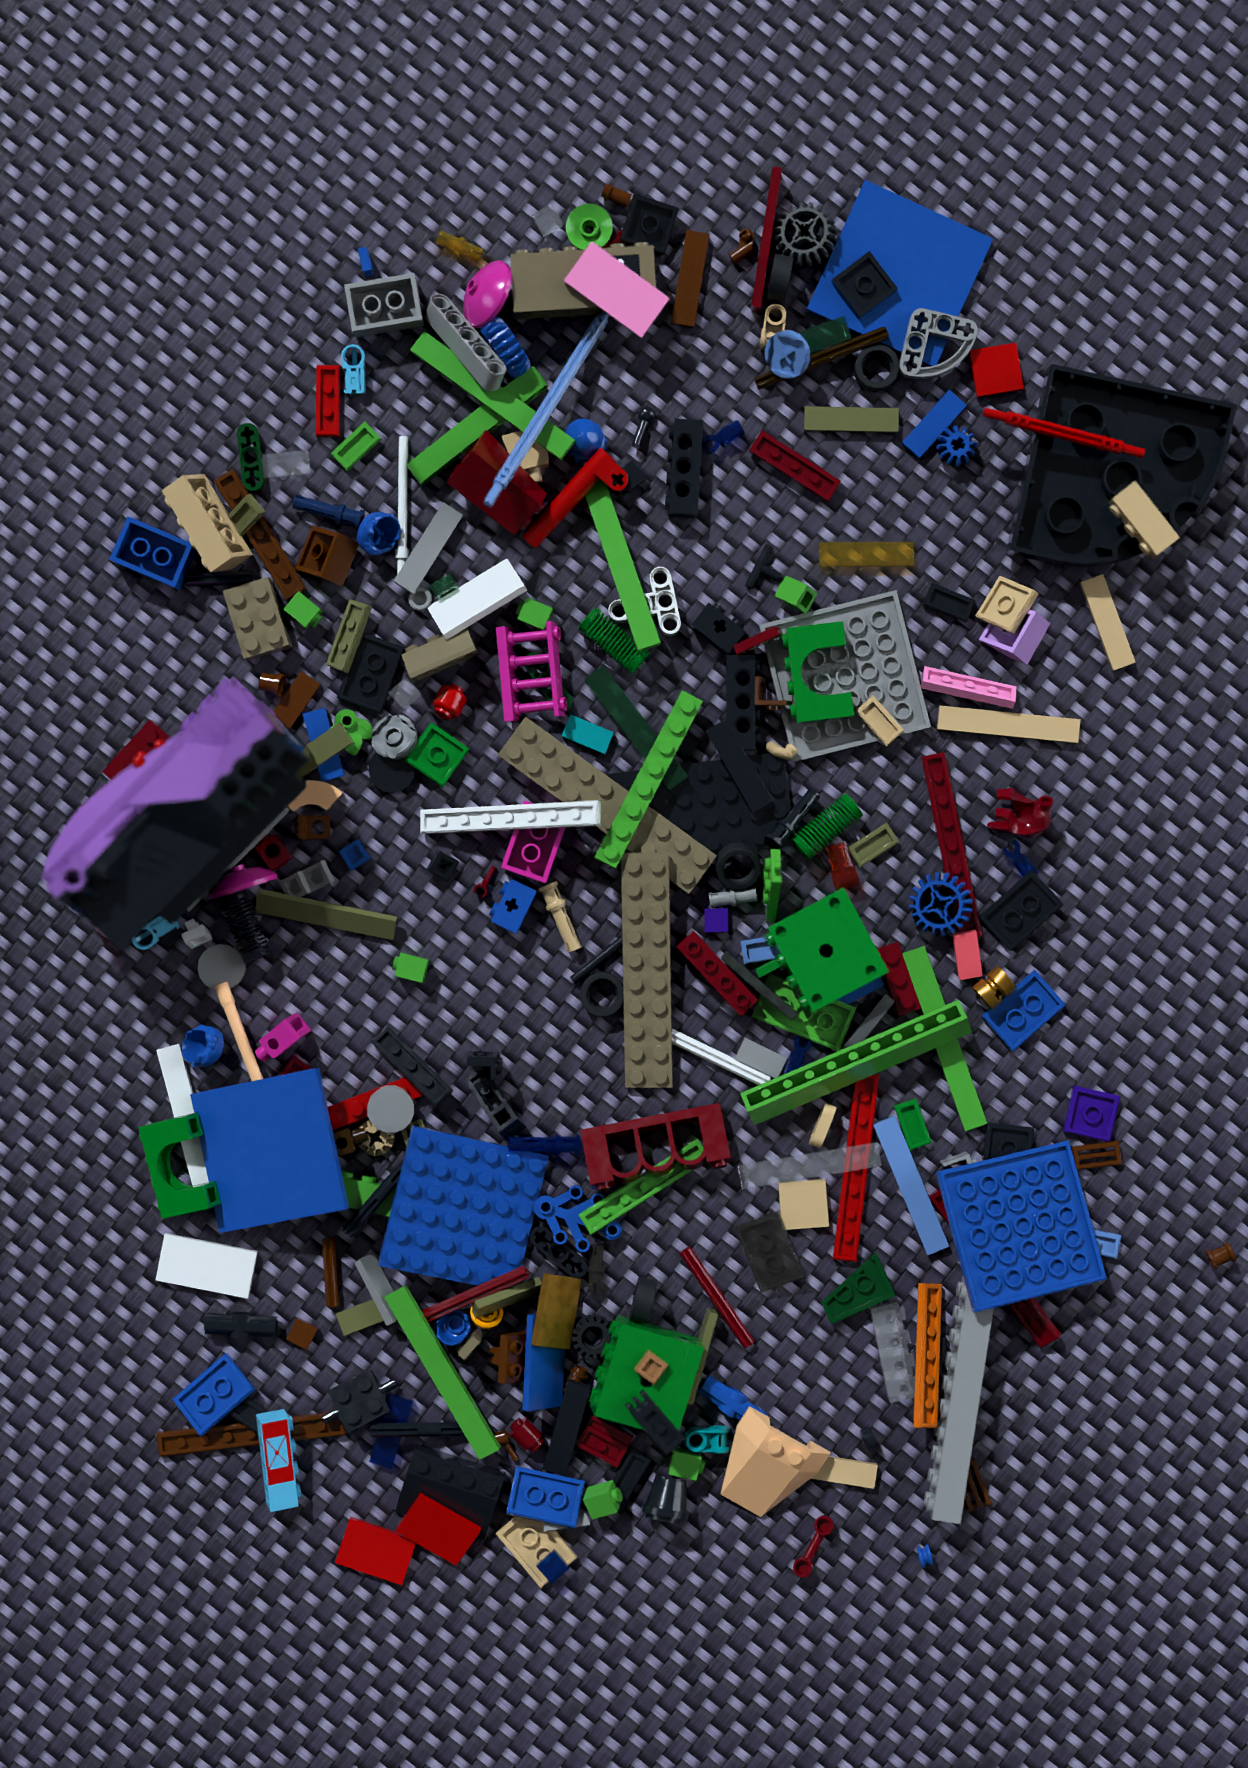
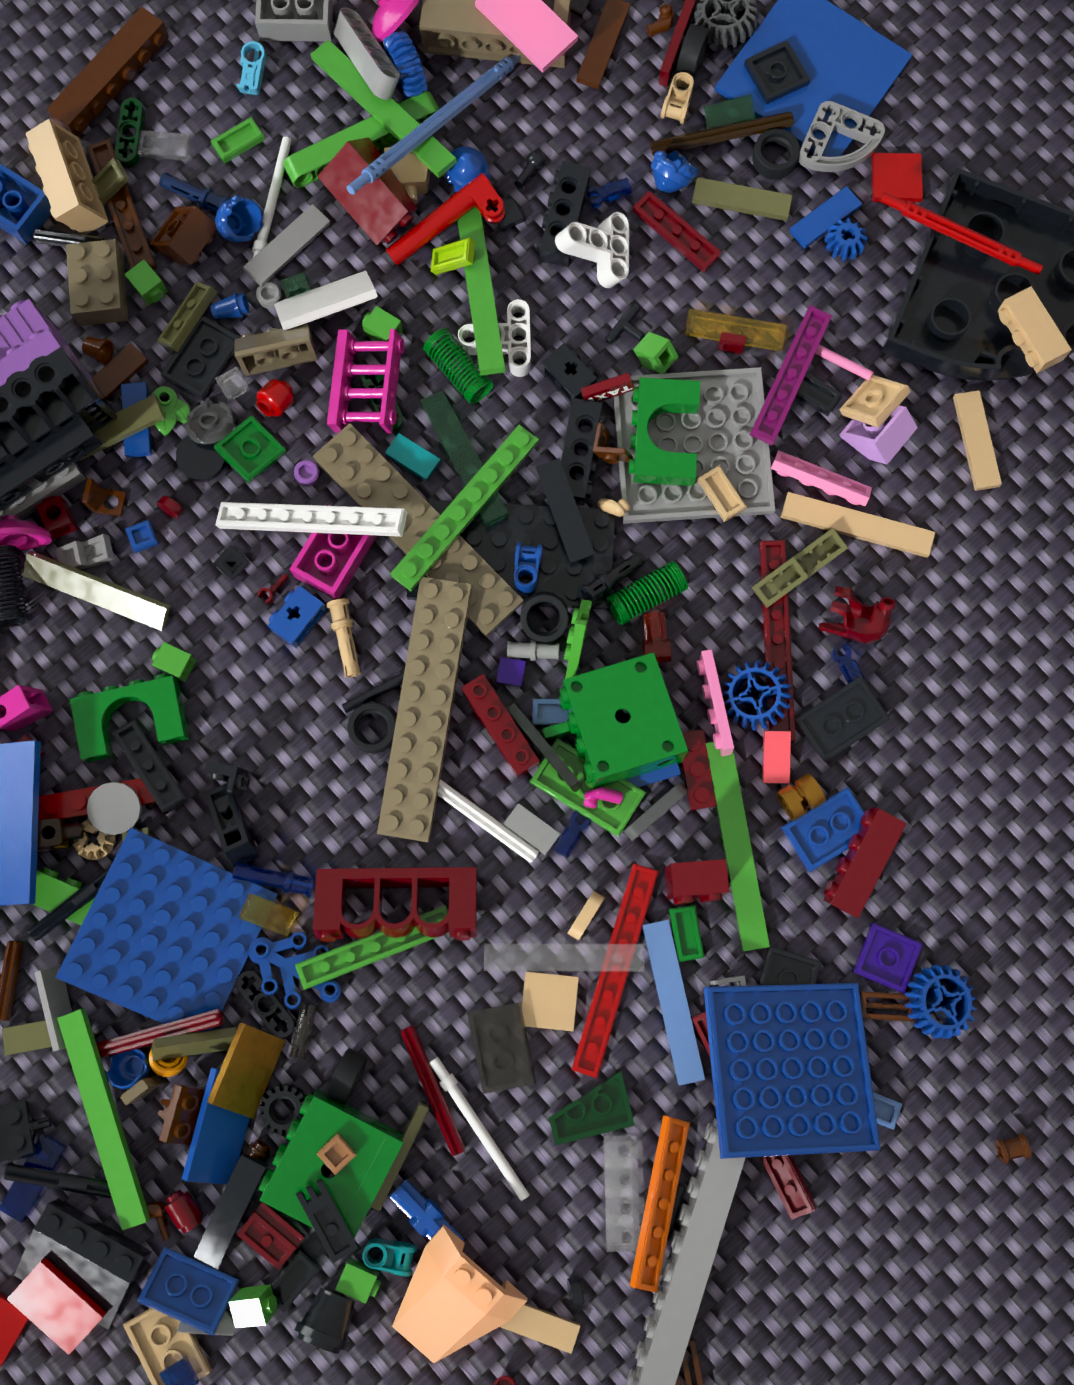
camera: 10 degrees right, 10 degrees down
light nougat tile [288,780,343,812] -> none
red tile [315,365,341,437] -> none
bright green brick [740,1000,972,1125] -> none
medium blue tile [765,330,810,379] -> none
olive tile [847,822,899,868] -> none
none -> reddish brown brick [47,6,169,136]
none -> green arch [70,674,190,763]
none -> dark red tile [157,496,183,519]
none -> blue cone [211,293,250,319]
none -> clear yellow tile [239,892,298,937]
none -> medium lavender tile [294,460,320,487]
none -> white bar [429,1057,530,1201]
none -> lime tile [431,238,475,275]
none -> blue piece [514,542,543,594]
none -> white beam [555,212,629,288]
none -> dark pink arm [583,787,623,809]
none -> blue hair [651,151,699,193]
none -> dark red brick [664,859,729,905]
none -> bright pink plate [696,649,734,757]
none -> dark red tile [717,332,746,354]
none -> magenta plate [749,305,832,446]
none -> olive slope [752,528,848,608]
none -> bright pink bar [815,344,874,381]
none -> dark red brick [823,807,907,918]
none -> blue gear [904,965,977,1039]

